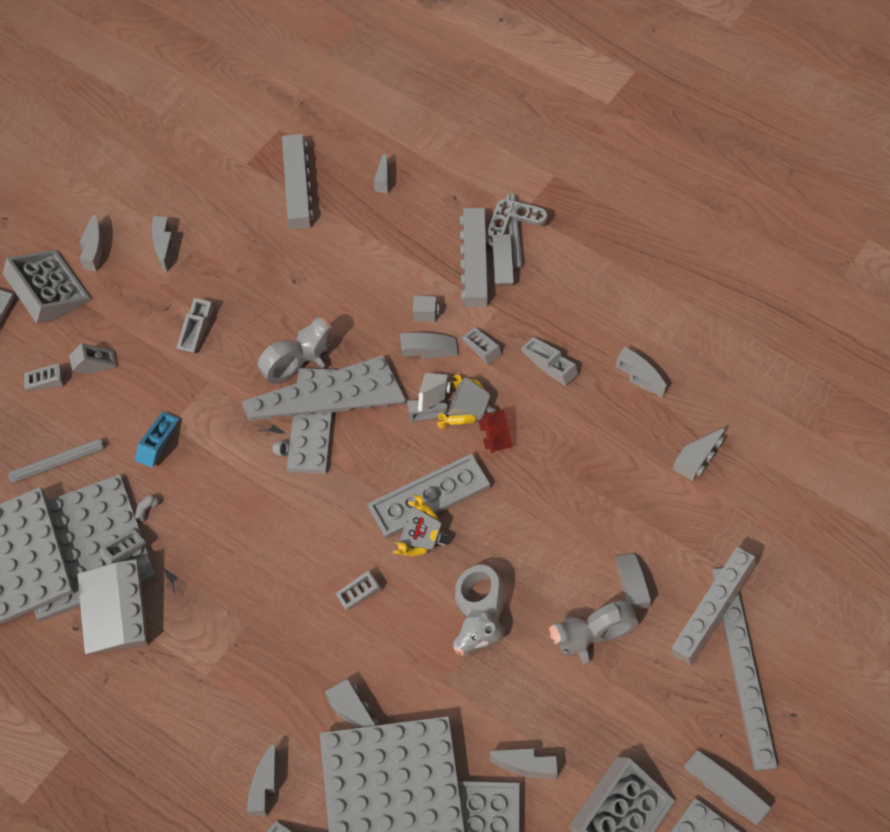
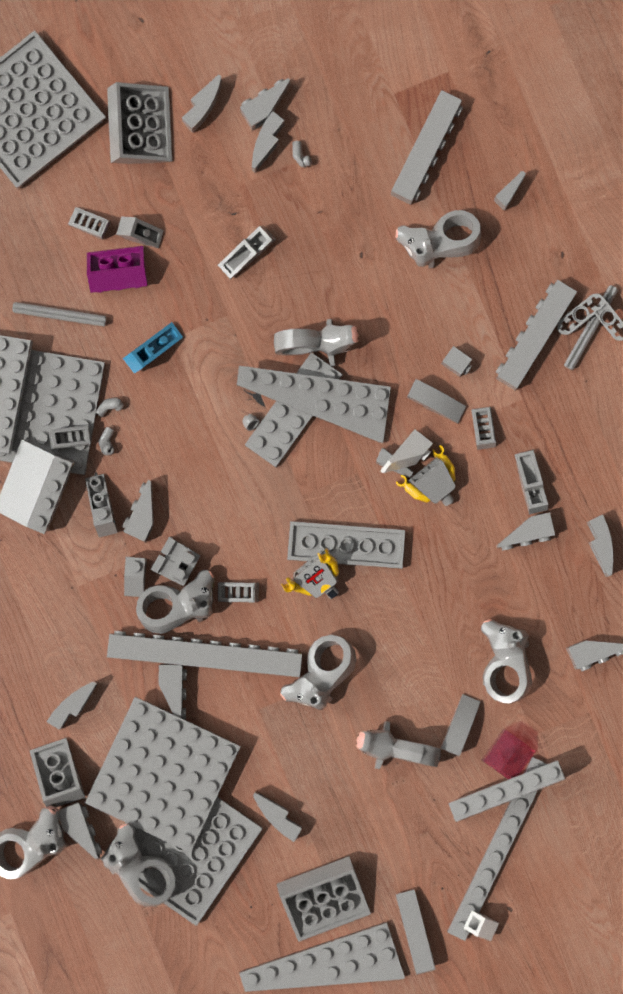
camera: 30 degrees right, 25 degrees up
clear red bracket [478,409,513,453] -> none
light grey slope [492,234,513,287] -> none
none -> light grey slope [85,474,118,538]
none -> magenta slope [87,246,147,293]
none -> light grey arm [98,427,115,456]
none -> light grey brick [107,631,302,677]
none -> light grey slope [122,480,154,542]
none -> light grey slope [124,557,147,597]
none -> light grey animal [136,570,215,634]
none -> light grey hips [151,537,200,586]
none -> light grey slope [240,78,290,131]
none -> light grey arm [292,141,312,168]
none -> light grey animal [395,210,481,269]
none -> white brick [464,911,499,941]
none -> light grey animal [481,619,532,704]
none -> clear pink slope [482,729,535,780]
none -> light grey slope [496,513,555,551]

